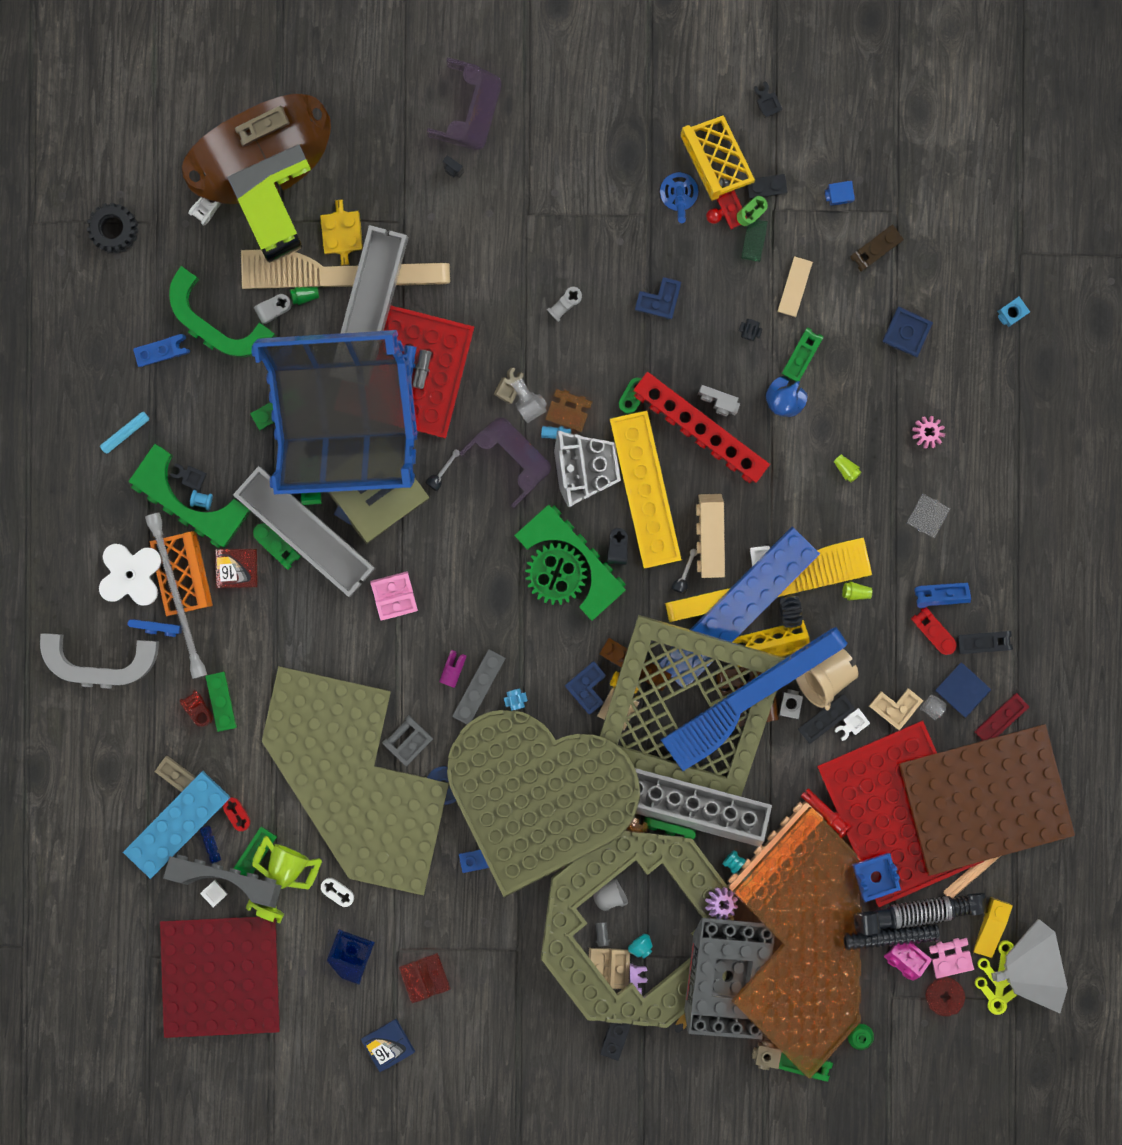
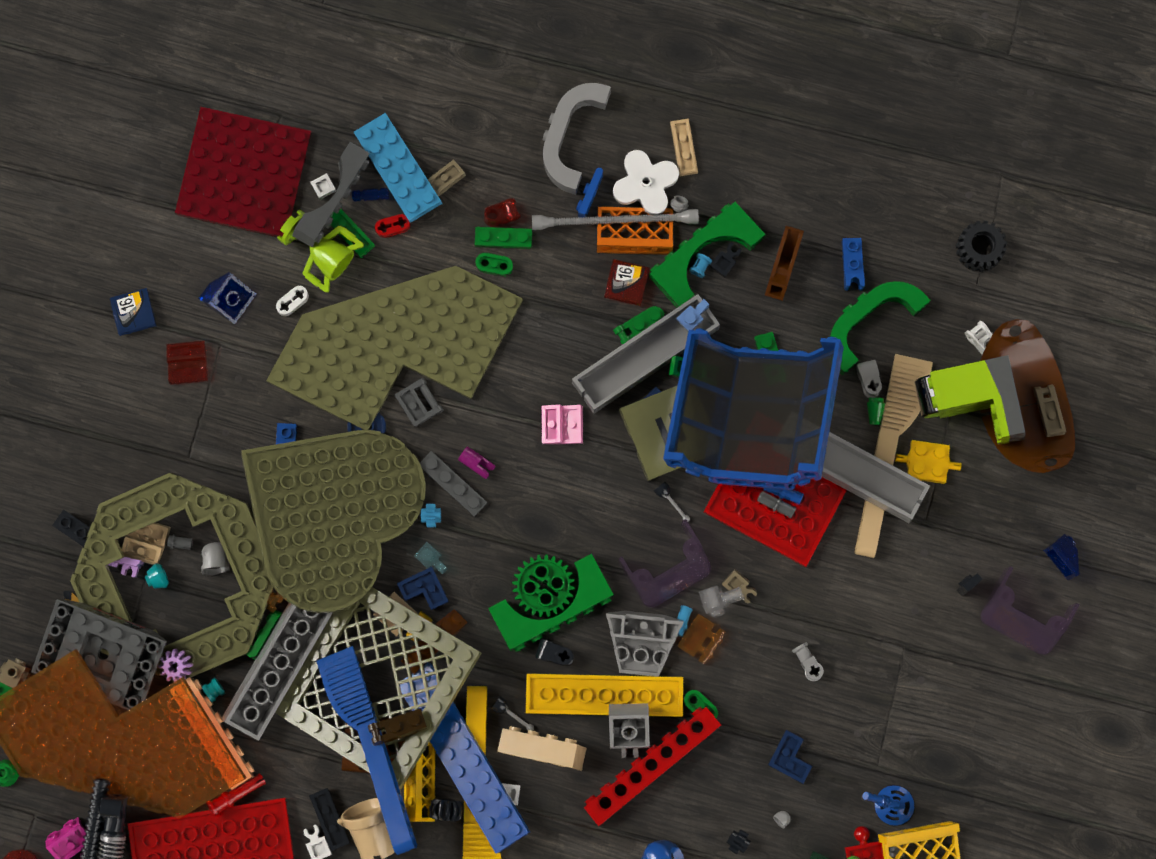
camera: 105 degrees right, 10 degrees down
medium azure axle [100,412,149,454] -> none
light grey plate [698,385,740,417] -> none
light grey brick [778,689,803,719] -> none
blue piece [852,853,901,902] -> none
none -> dark brown plate [368,708,427,746]
none -> clear light blue plate [414,542,448,575]
none -> green plate [475,253,513,276]
none -> light grey hinge [609,703,650,758]
none -> tan tile [670,119,698,176]
none -> light grey plate [670,196,689,212]
none -> medium blue plate [676,299,709,331]
none -> reddish brown arch [765,226,804,301]
none -> light grey hinge [773,811,790,829]
none -> clear blue slope [1043,534,1079,580]

